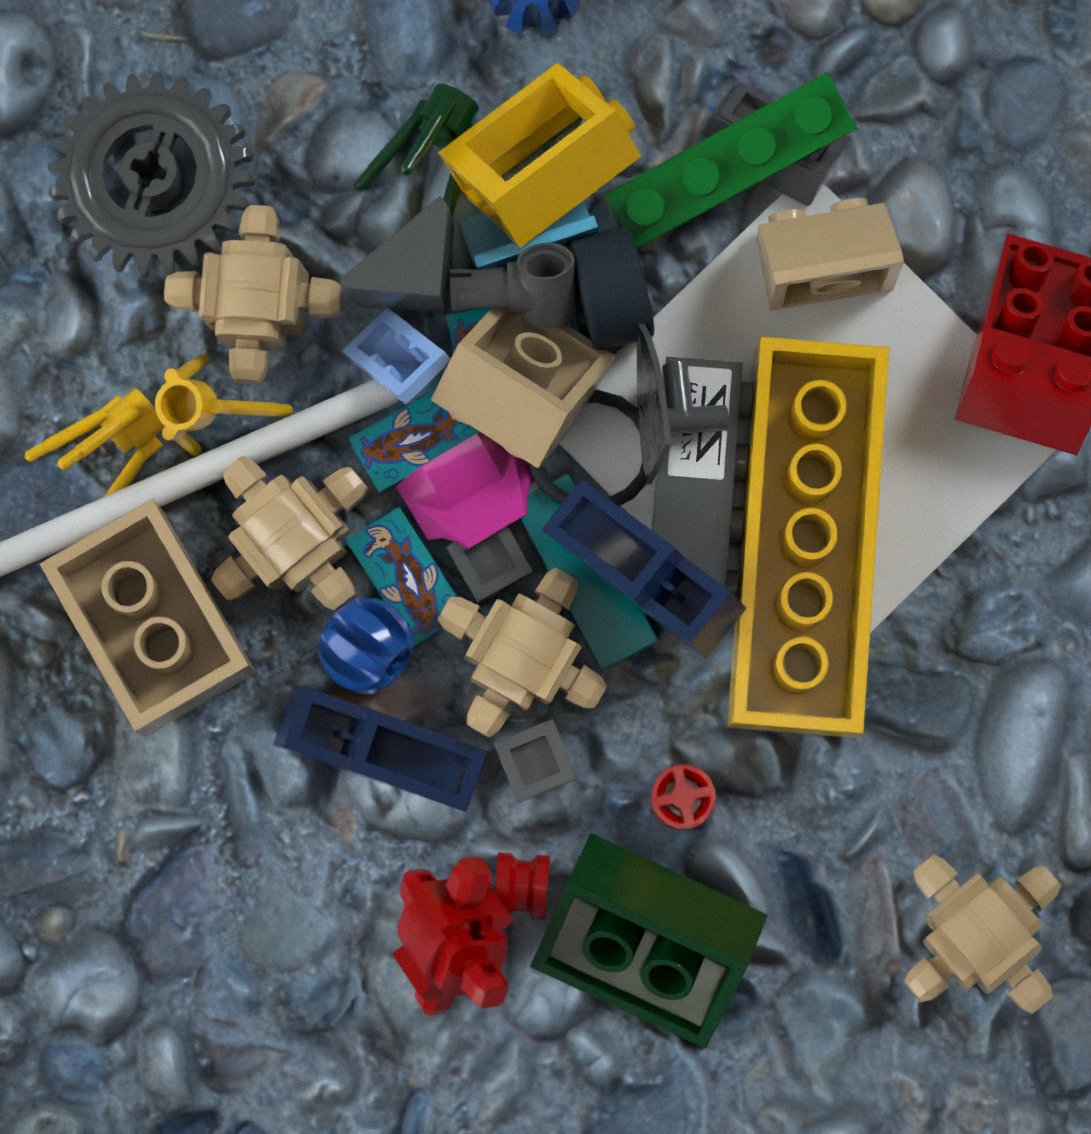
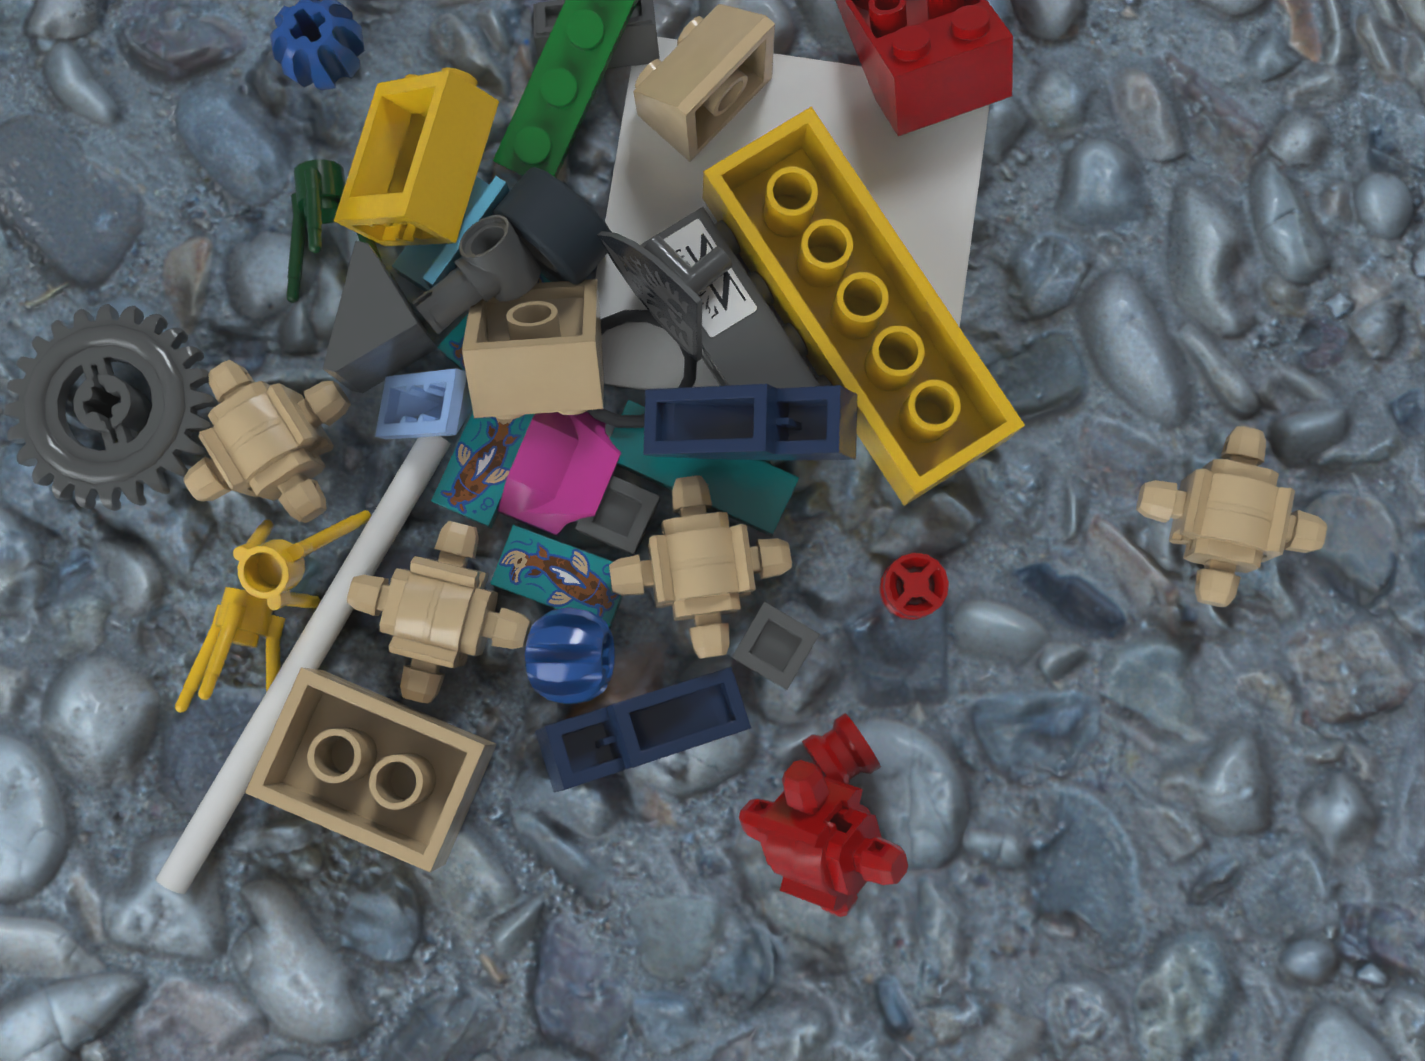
camera: 40 degrees left, 0 degrees up
dark green slope [530,833,768,1049] -> none

